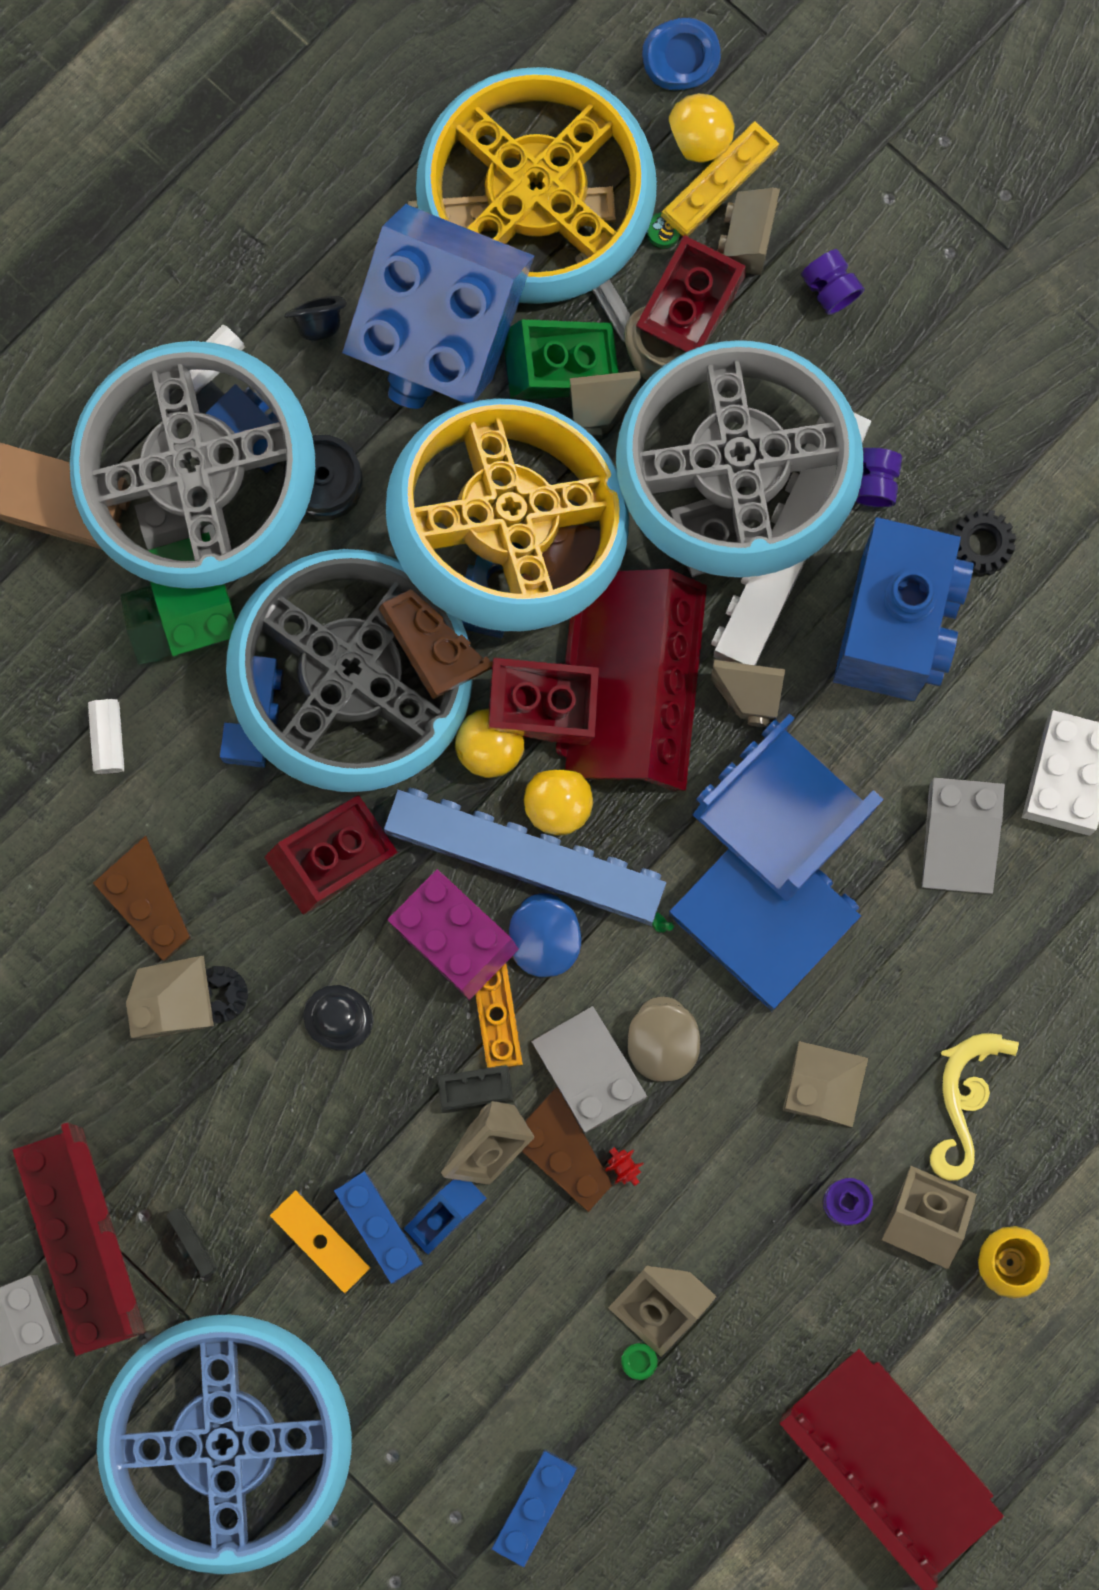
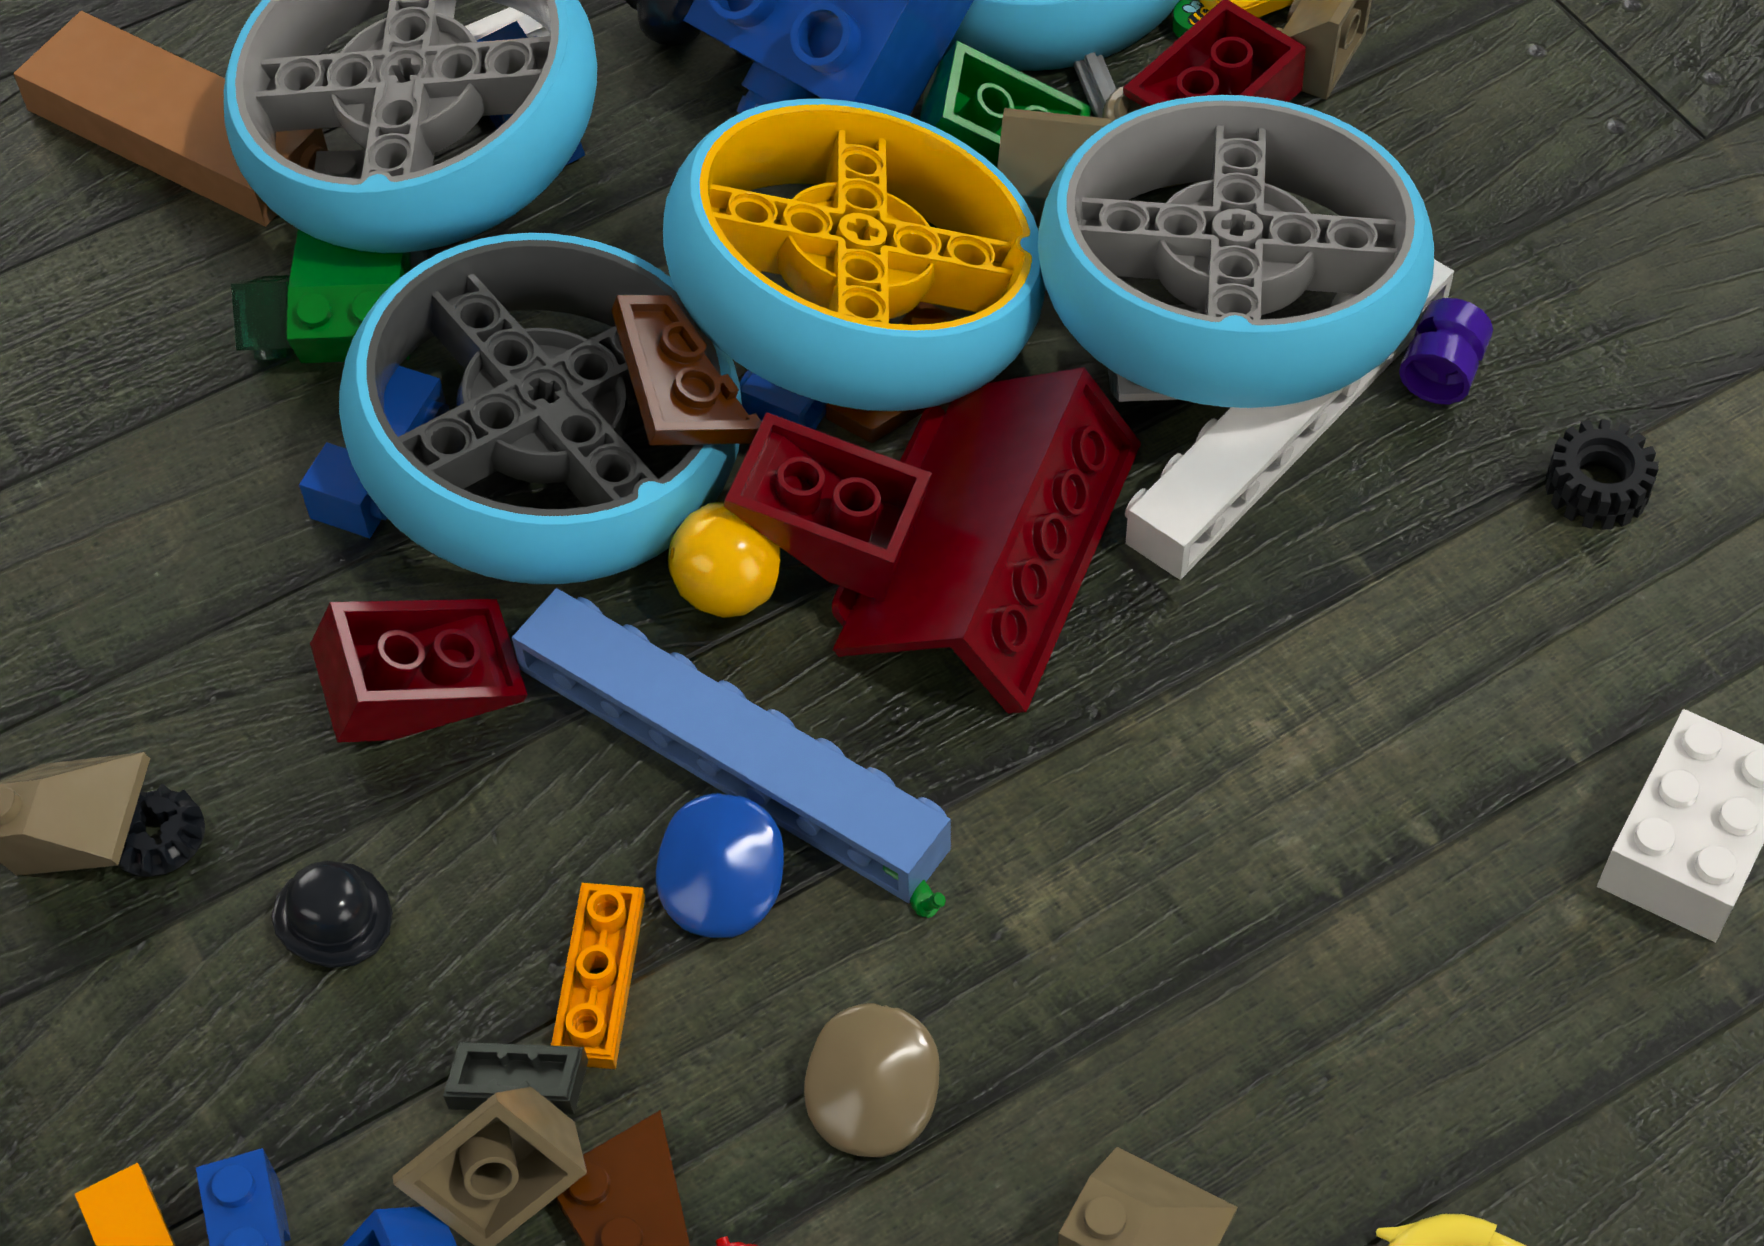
camera: 15 degrees right, 25 degrees down
white axle [88,699,124,774] -> none
reddish brown wing [93,836,191,962] -> none
black wheel [284,435,363,520] -> none
magenta brick [387,869,519,1000] -> none
yellow helmet [523,770,593,836] -> none
light grey slope [531,1006,647,1134] -> none
blue panel [669,849,861,1012] -> none
panel [693,714,884,902] -> none
dark tan slope [710,660,785,727] -> none
dark purple wheel [801,249,865,315] -> none
blue brick [833,517,974,701] -> none
light grey slope [922,778,1005,894] -> none

